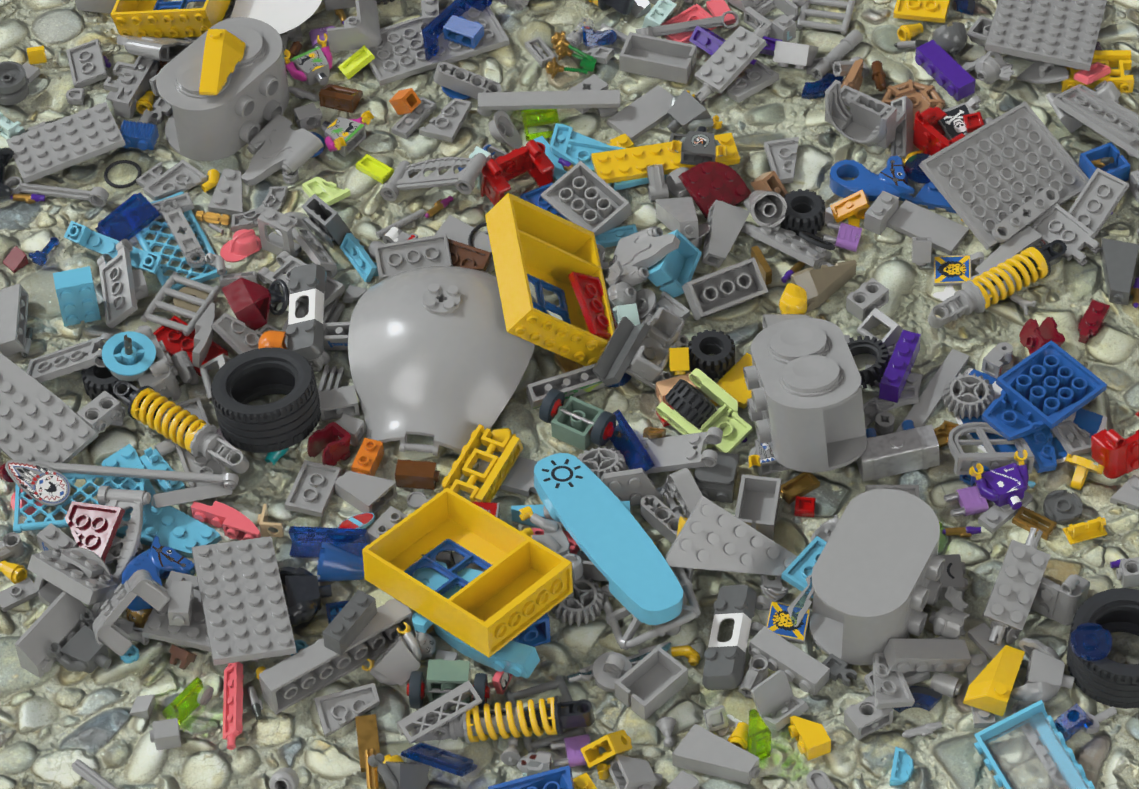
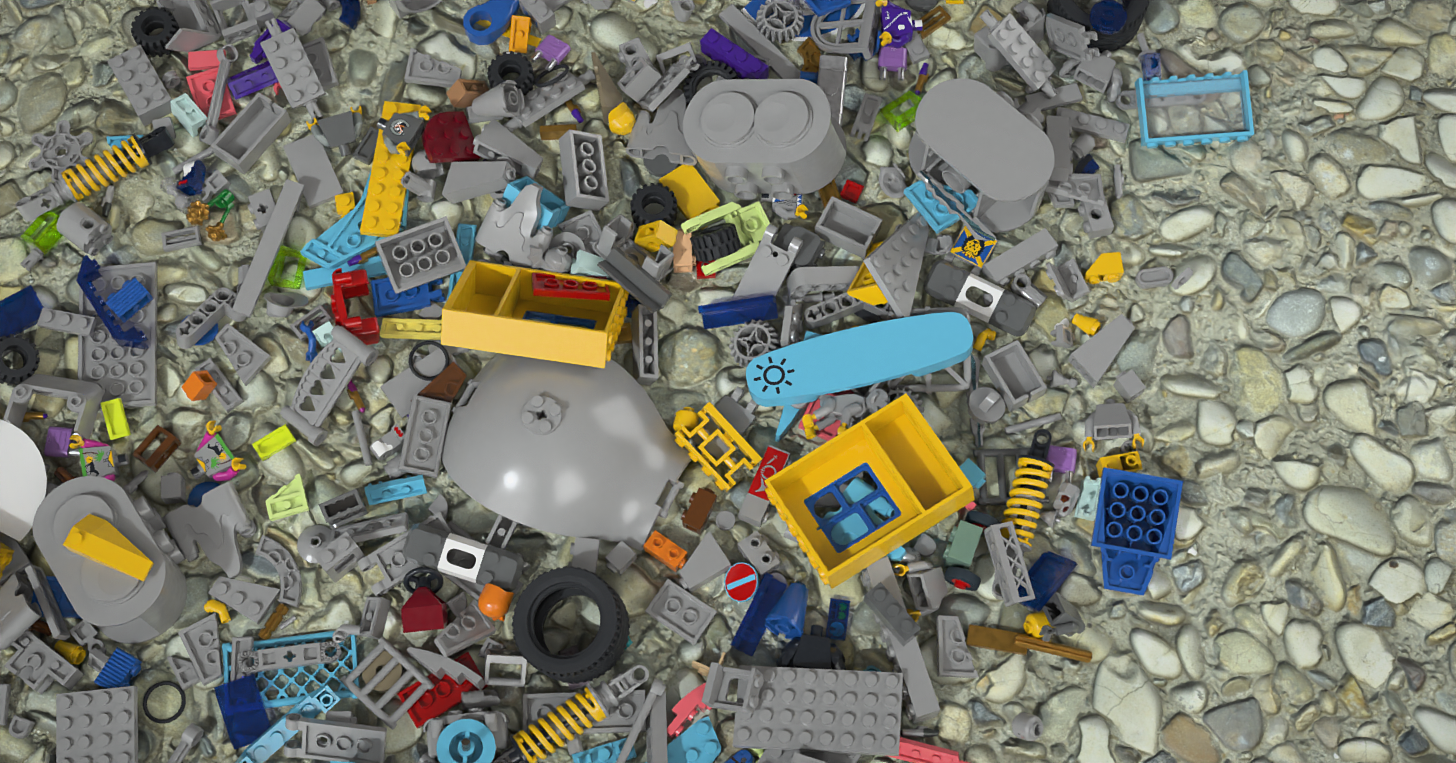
camera: 75 degrees left, 20 degrees up
coral piece [220,229,262,262] -> none
dark red piece [307,422,351,466] -> none
light grey tile [318,365,344,391] -> none
brick [539,389,616,451] -> none
yellow torso [581,729,632,768] -> none
pearl gold plate [643,427,666,439] -> none
clear neon green tile [748,709,771,761] -> none
dark grey plate [822,653,857,687] -> none
medium azure tile [890,747,914,786] -> none
yellow wedge [963,645,1025,717] -> none
none -> light grey brick [617,56,662,103]
none -> light grey tile [638,54,700,112]
none -> light grey window [701,662,763,714]
none -> light grey bar [1004,413,1062,435]
none -> light grey tile [1045,13,1100,62]

